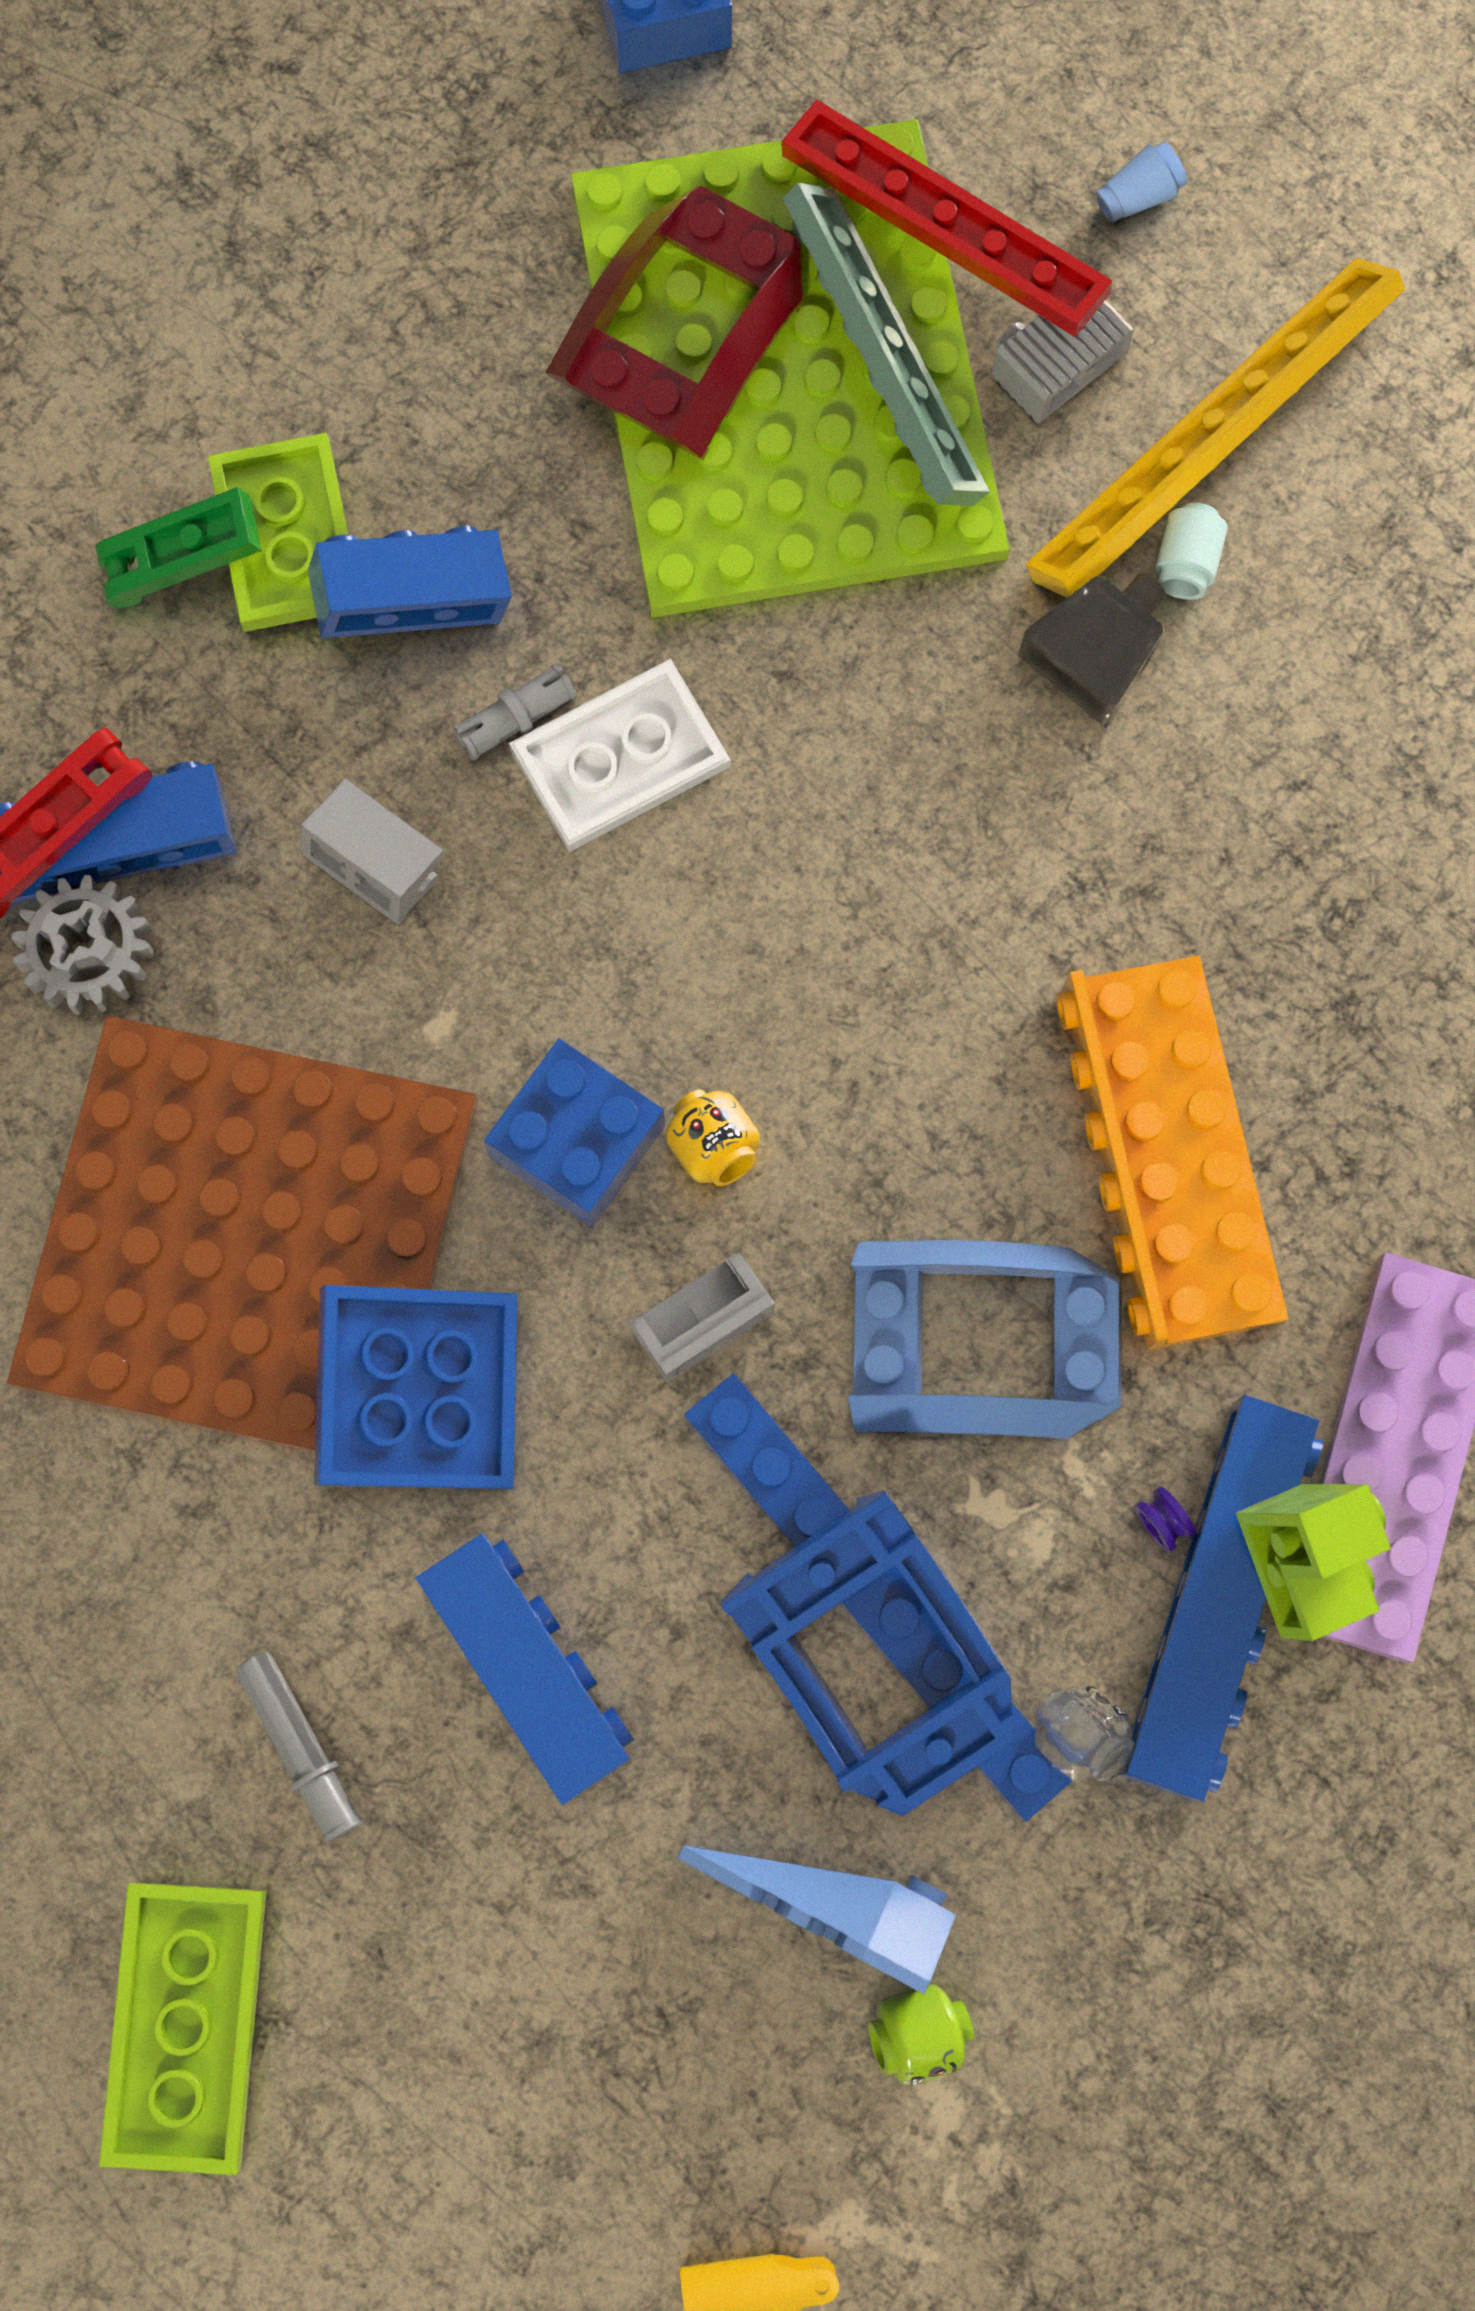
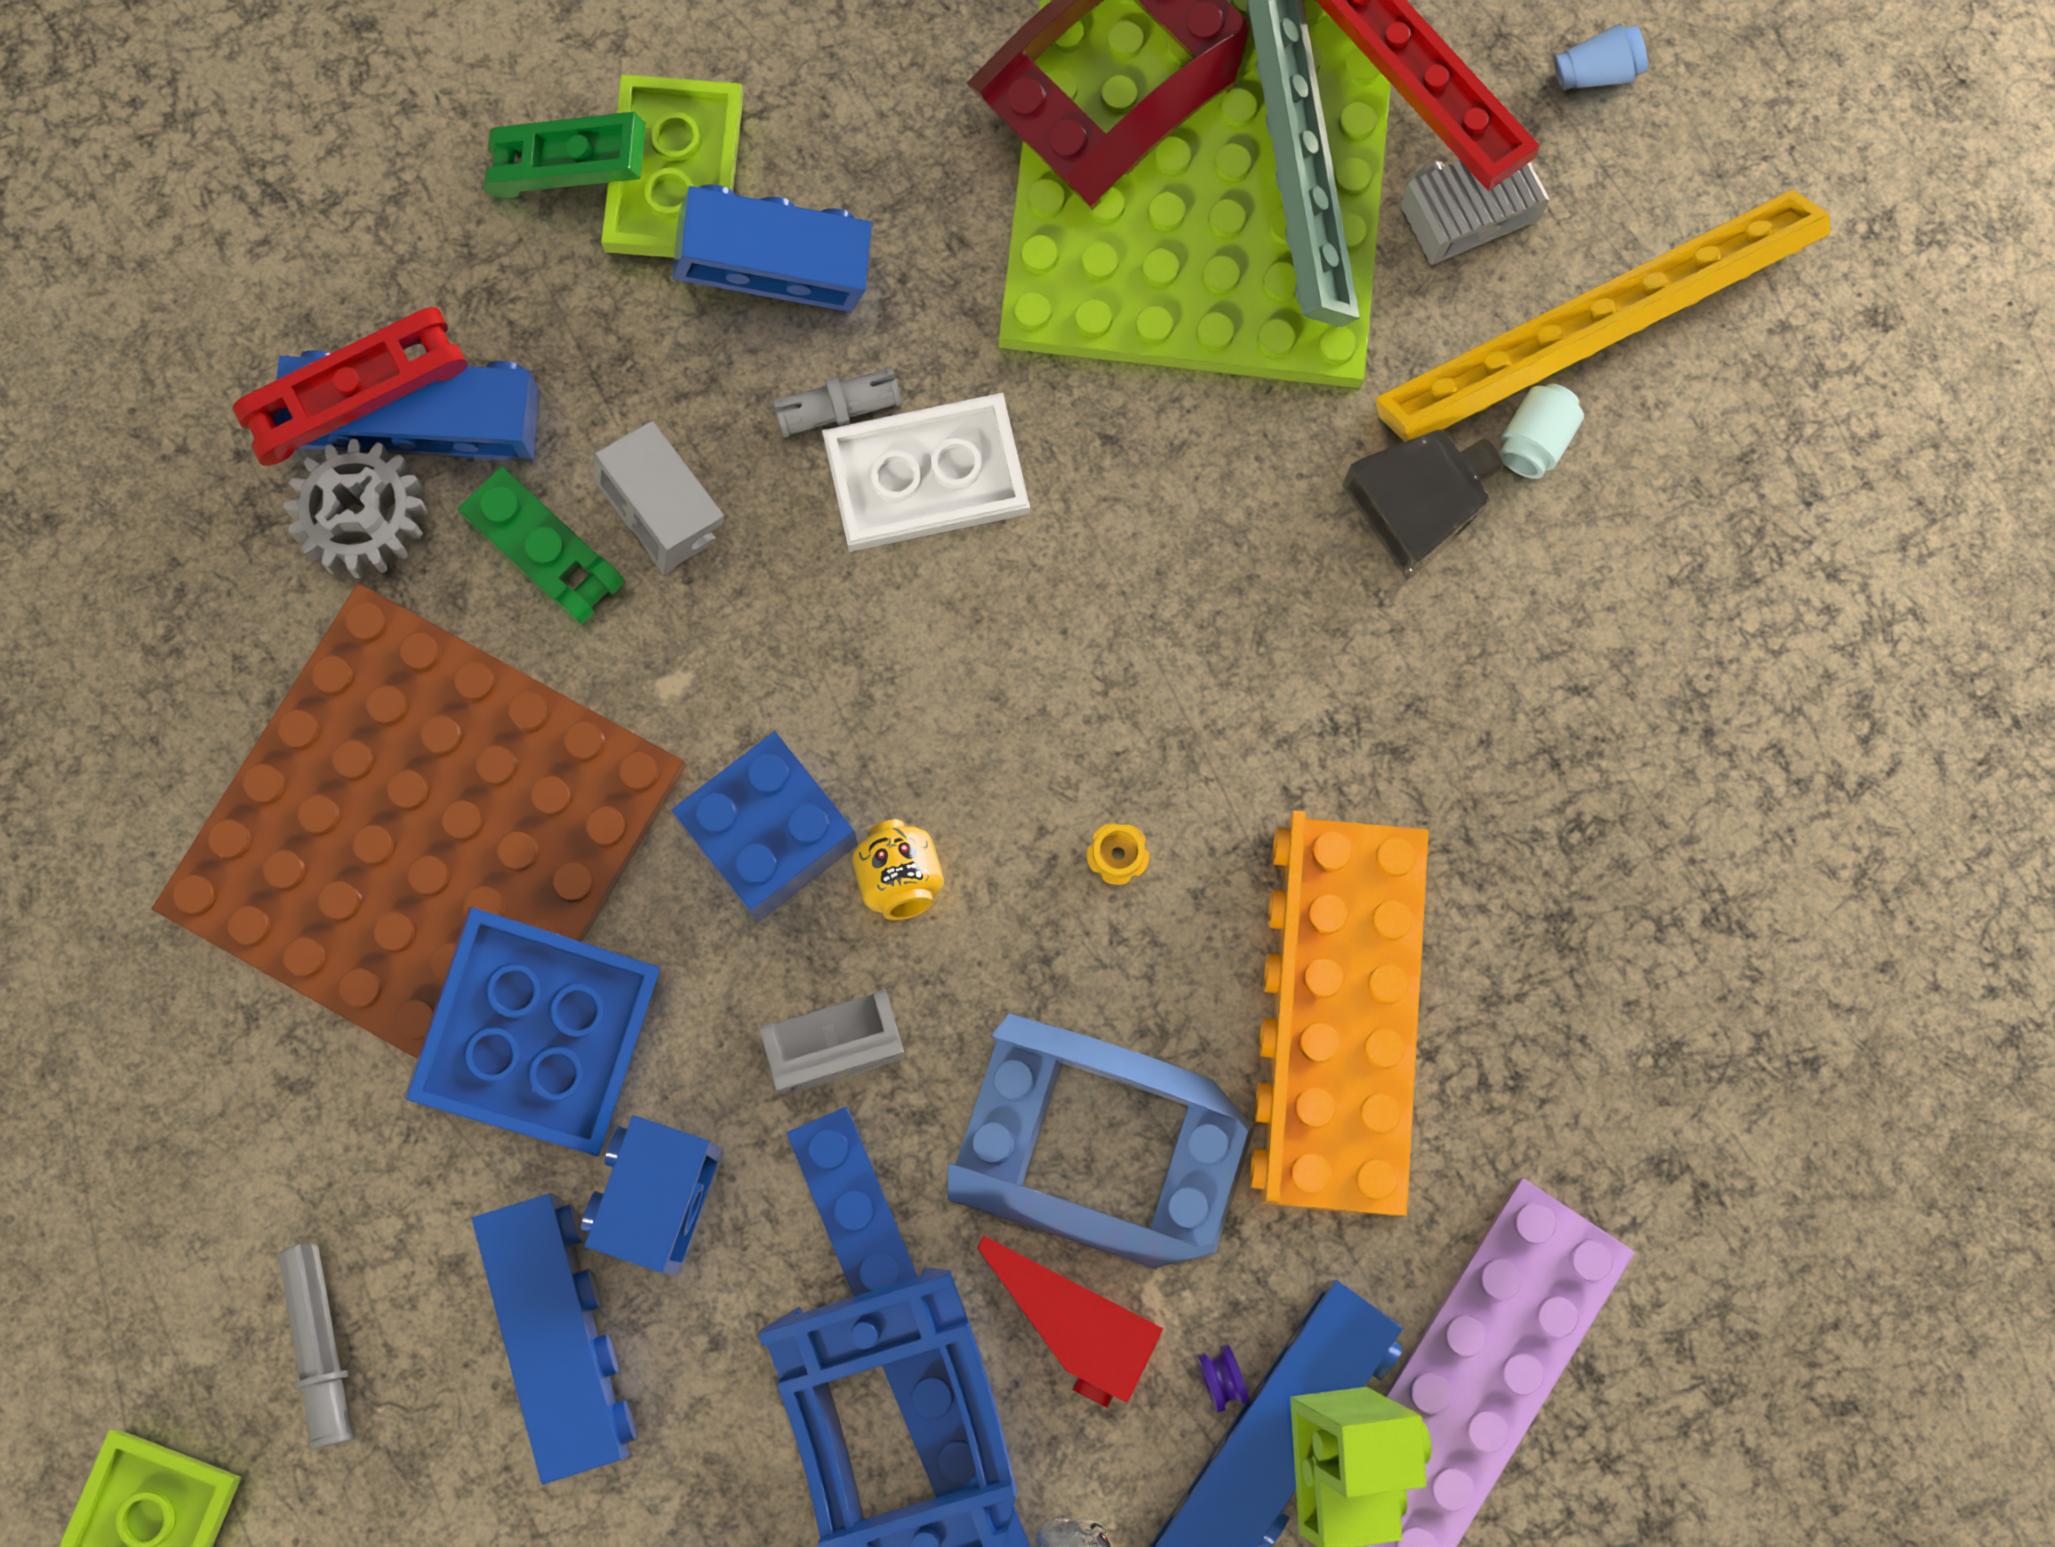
camera: 15 degrees right, 0 degrees up
none -> green plate [457,466,626,627]
none -> blue brick [581,1115,724,1276]
none -> red slope [977,1235,1163,1408]
none -> yellow plate [1086,823,1150,885]

